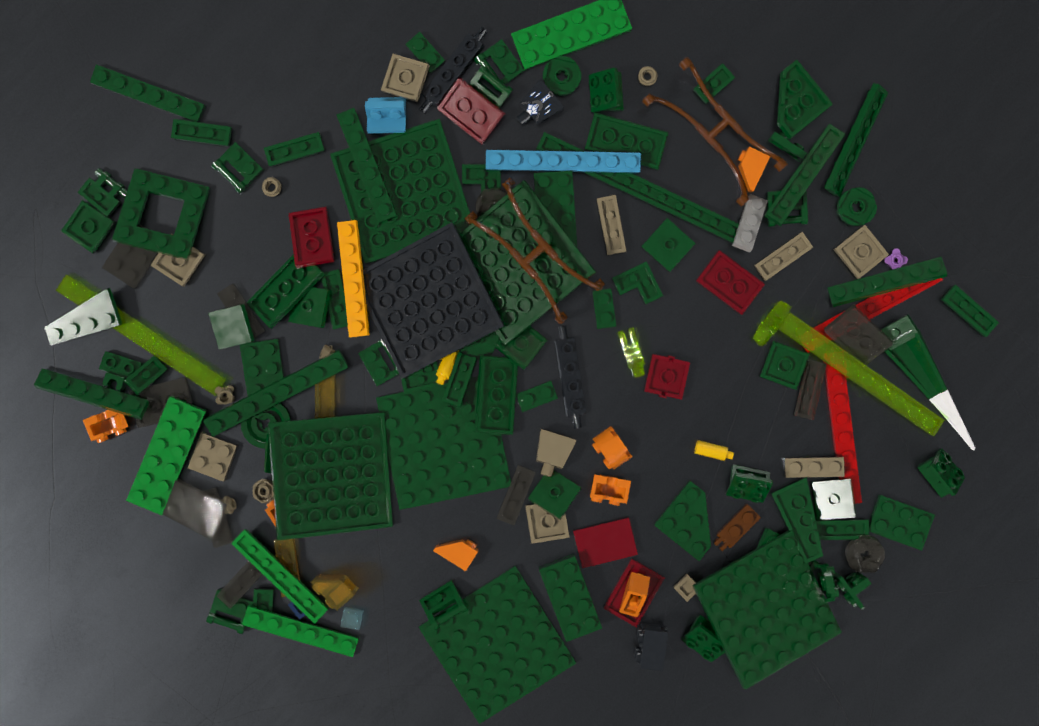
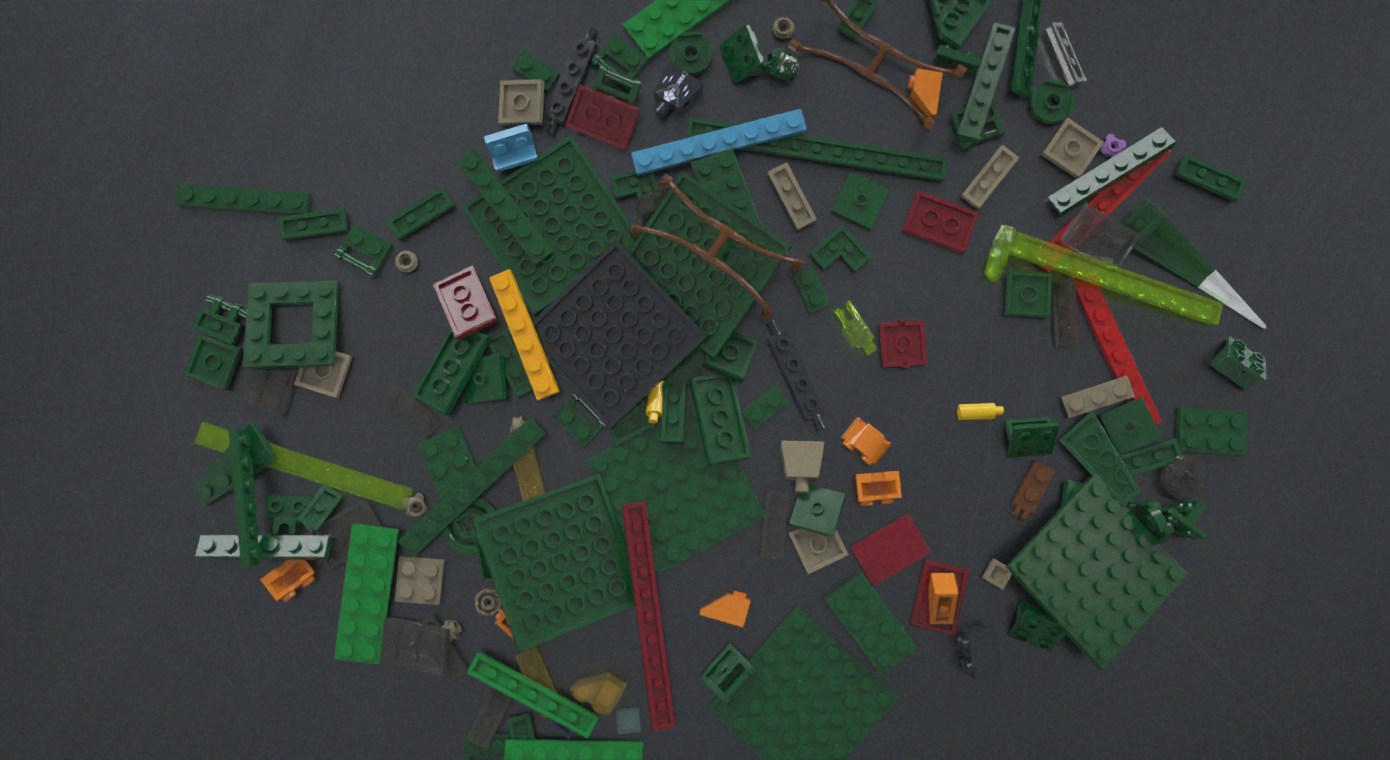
camera: 10 degrees left, 5 degrees down
tile [208,304,255,350] -> none
dark green tile [585,113,669,170] -> none
dark green plate [654,480,711,561] -> none
light grey plate [732,194,768,252] -> none
none -> dark green plate [228,429,262,568]
none -> dark red plate [621,501,675,732]
none -> dark green head [766,47,799,80]
none -> clear smoke plate [1045,22,1086,86]

